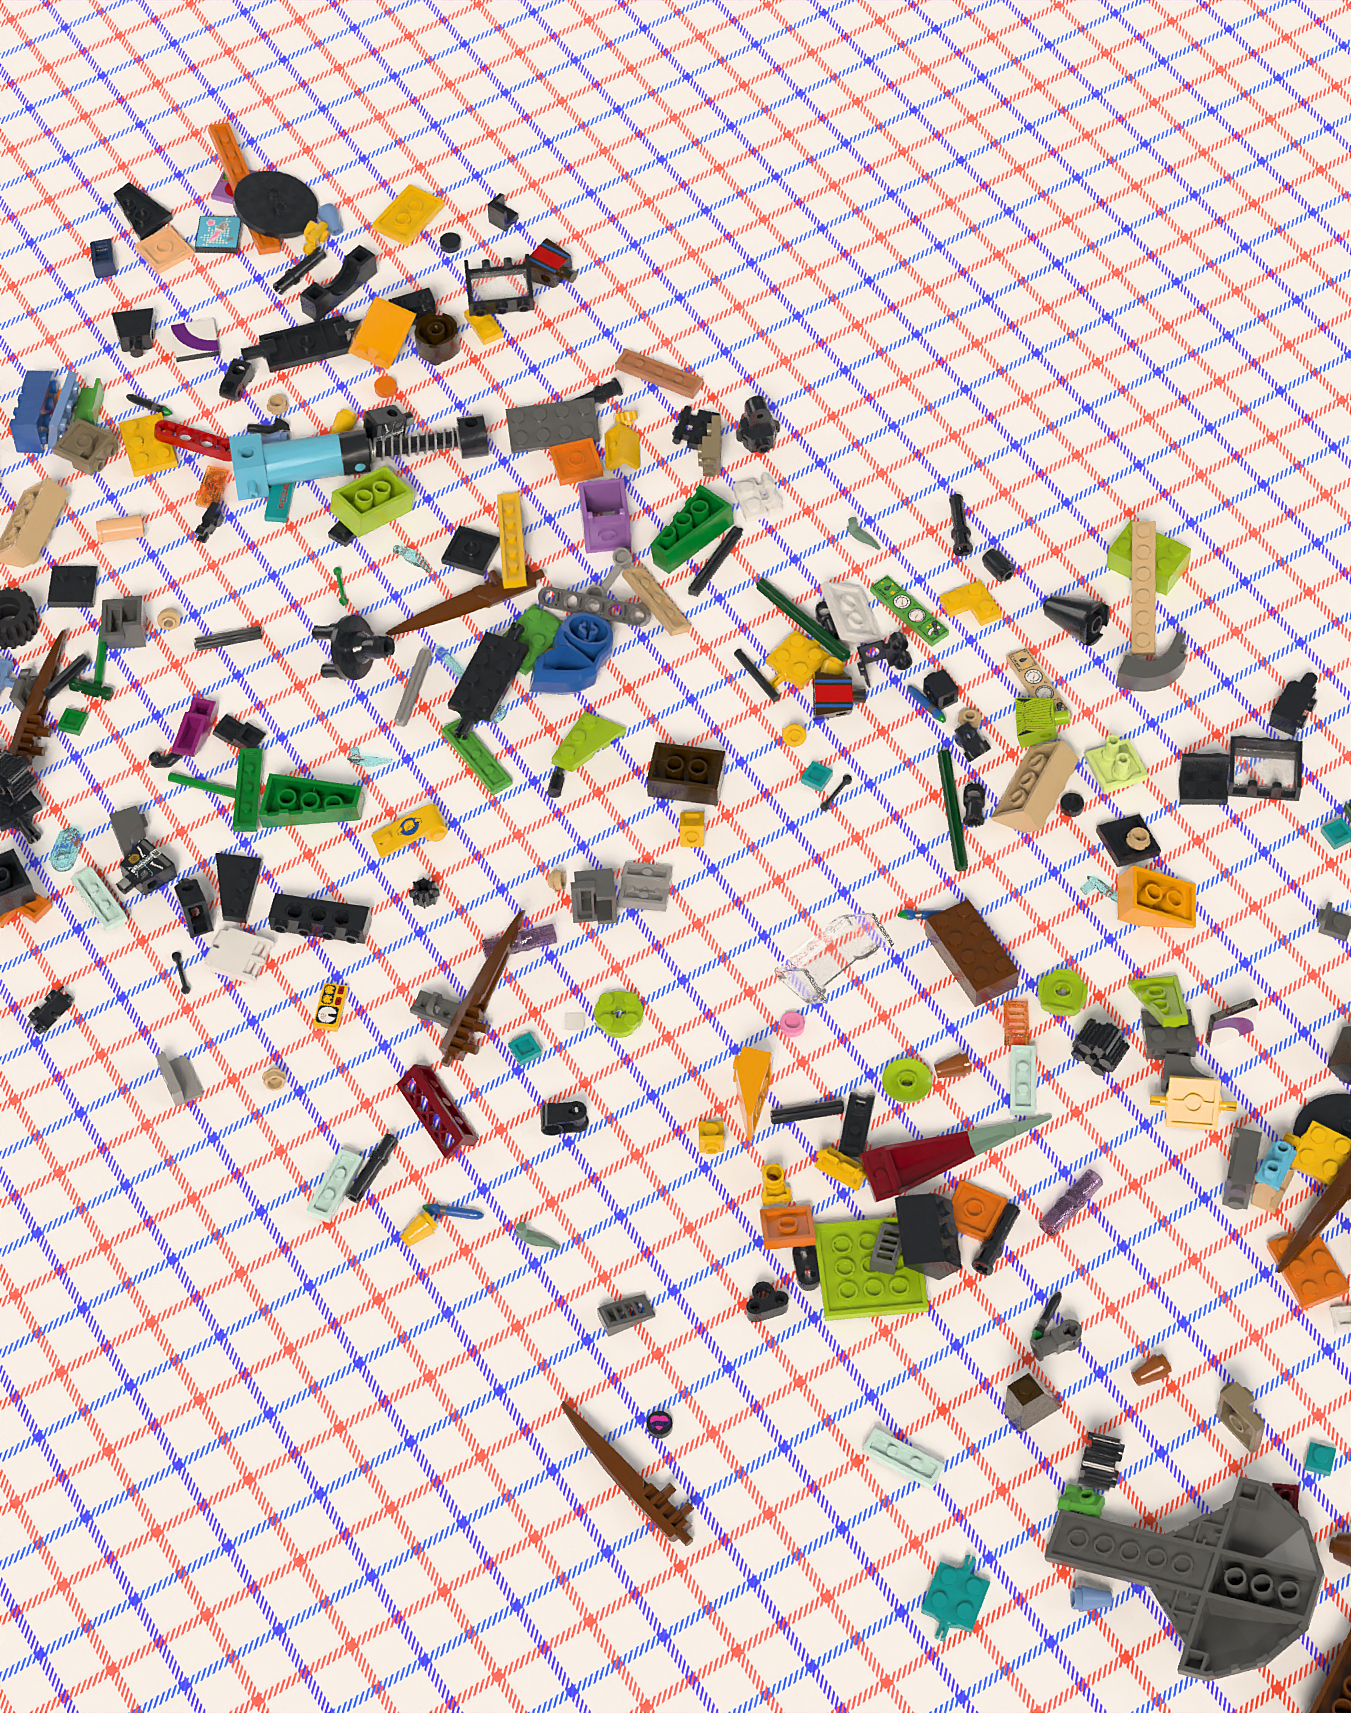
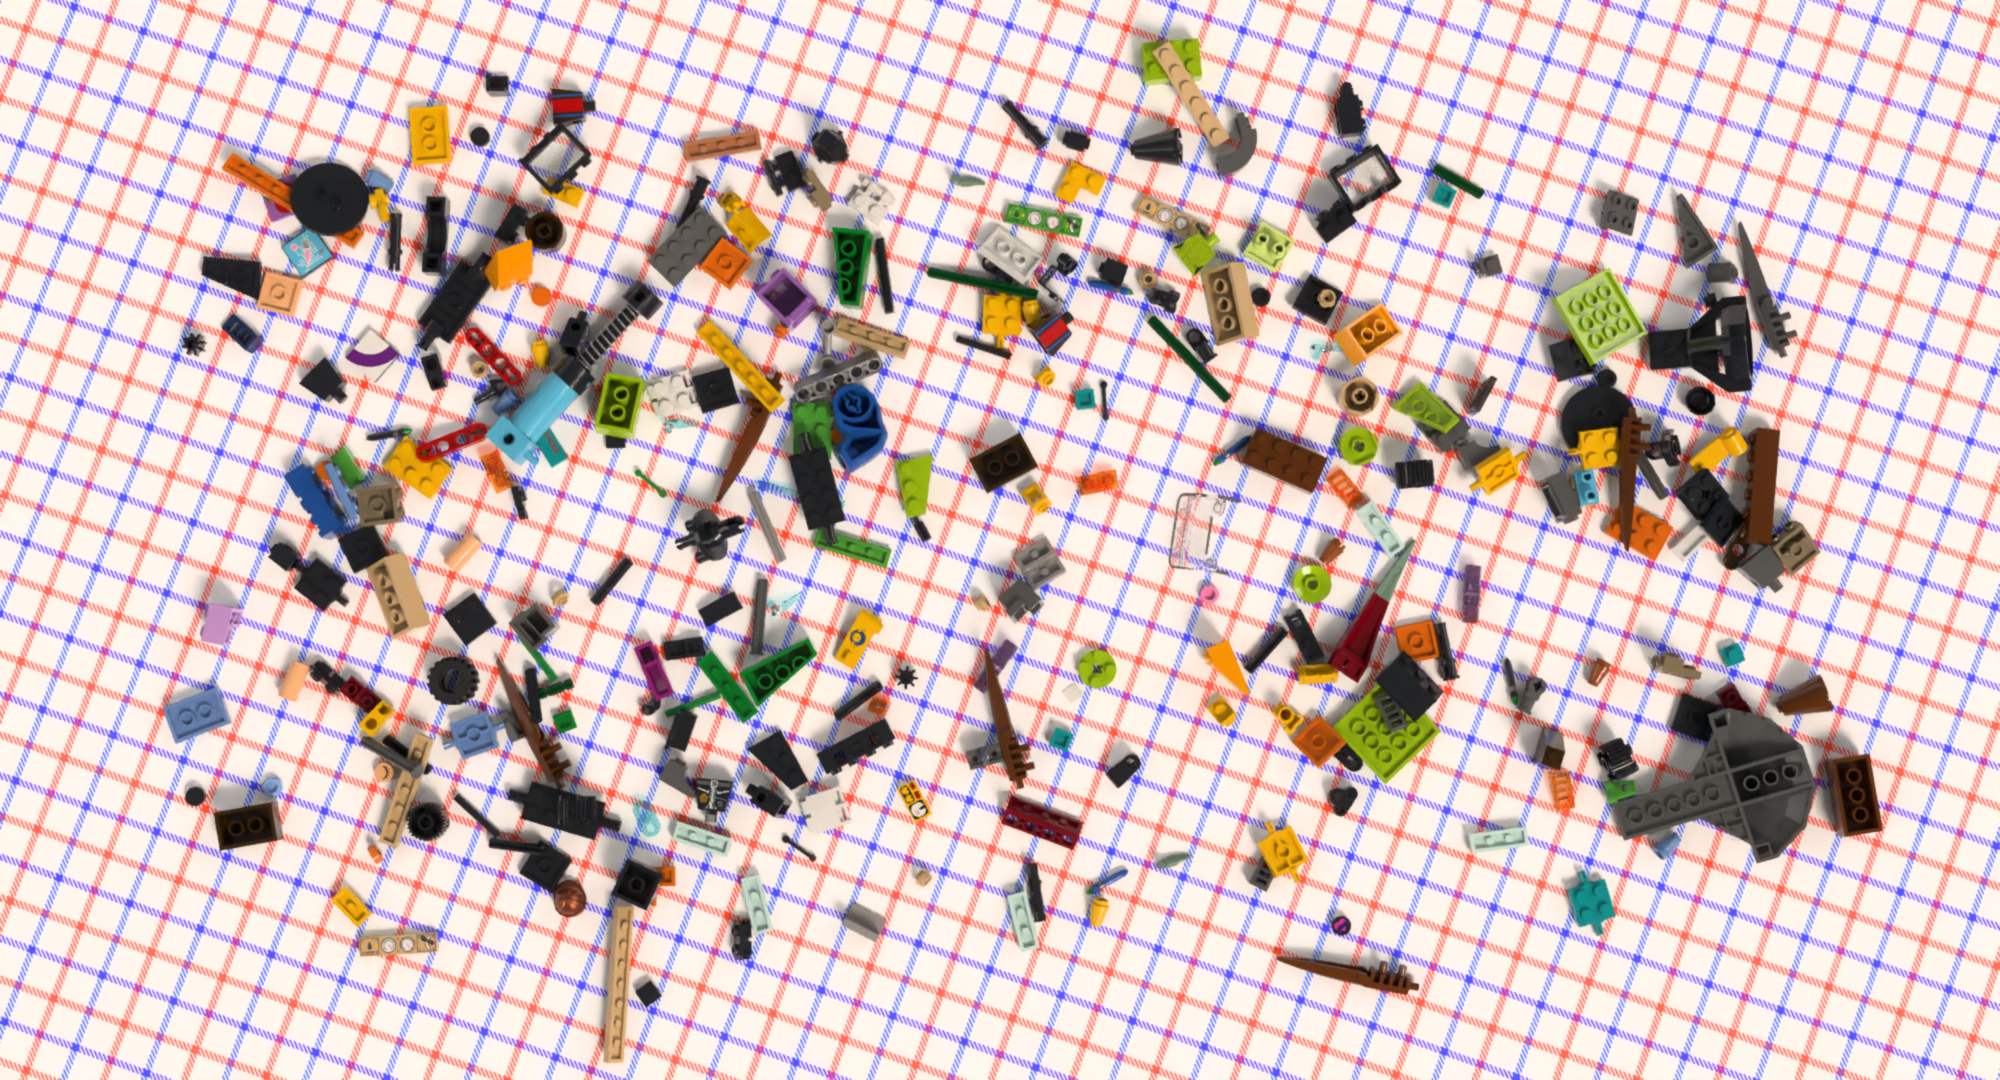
camera: 40 degrees left, 30 degrees up
none -> black gear [181,333,208,357]
none -> black tile [337,526,389,574]
none -> red beam [465,327,523,387]
none -> white plate [647,370,700,418]
none -> black panel [664,709,698,752]
none -> black slope [698,591,743,627]
none -> light aqua plate [741,874,774,936]
none -> dark grey axle [749,579,769,656]
none -> orange bush [771,323,790,340]
none -> black axle [833,680,883,721]
none -> clear orange slope [867,696,891,716]
none -> clear orange slope [1075,469,1119,497]
none -> yellow plate [1256,821,1309,883]
none -> tan brick [1338,377,1379,418]
none -> clear orange slope [1547,768,1575,812]
none -> black tile [1670,693,1720,742]

